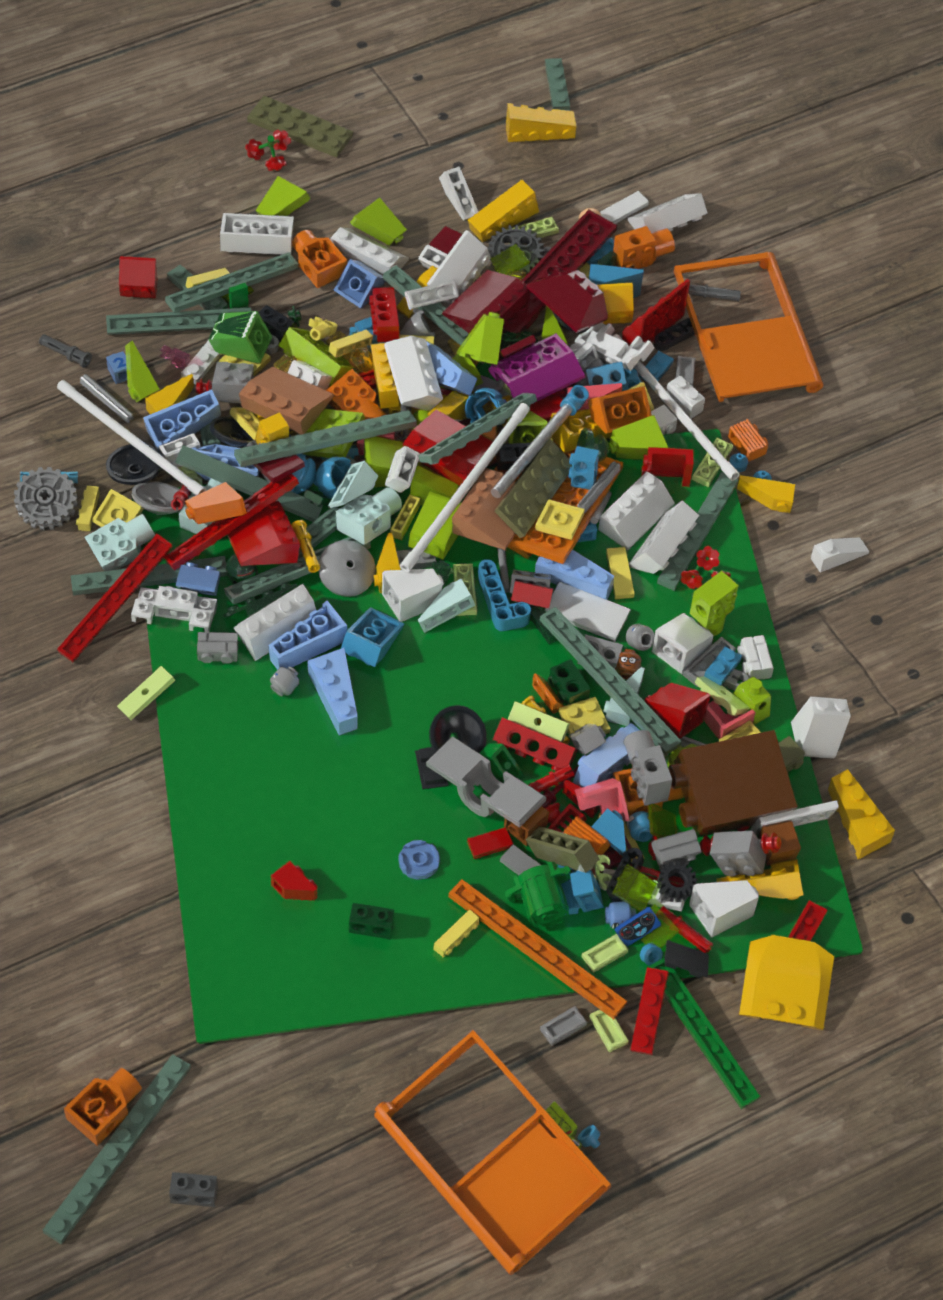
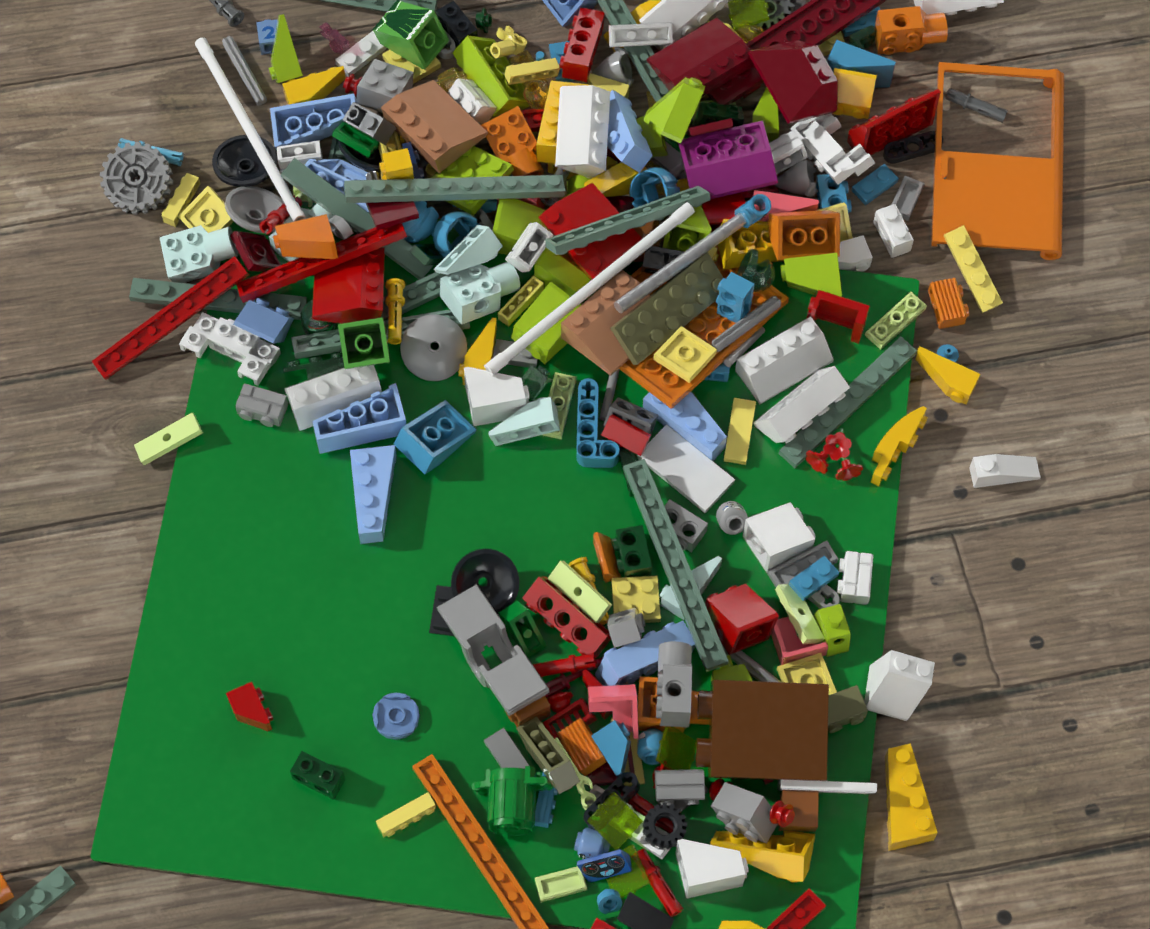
camera: 20 degrees right, 10 degrees up
light grey head [270,666,299,696] -> none
red tile [467,827,513,859] -> none
dark azure brick [570,870,604,912] -> none
dark azure brick [586,361,627,388] -> none
white piece [613,334,739,481] -> none
dark orange head [615,649,641,680] -> none
lime brick [690,571,738,636] -> none
dark azure tile [729,453,748,473] -> none
none -> dark red tile [230,231,281,272]
none -> light grey beam [329,215,353,240]
none -> green tile [332,121,380,158]
none -> bright green slope [338,317,390,369]
none -> dark grey slope [343,102,396,146]
none -> yellow slope [871,406,928,486]
none -> light yellow plate [944,225,1003,314]

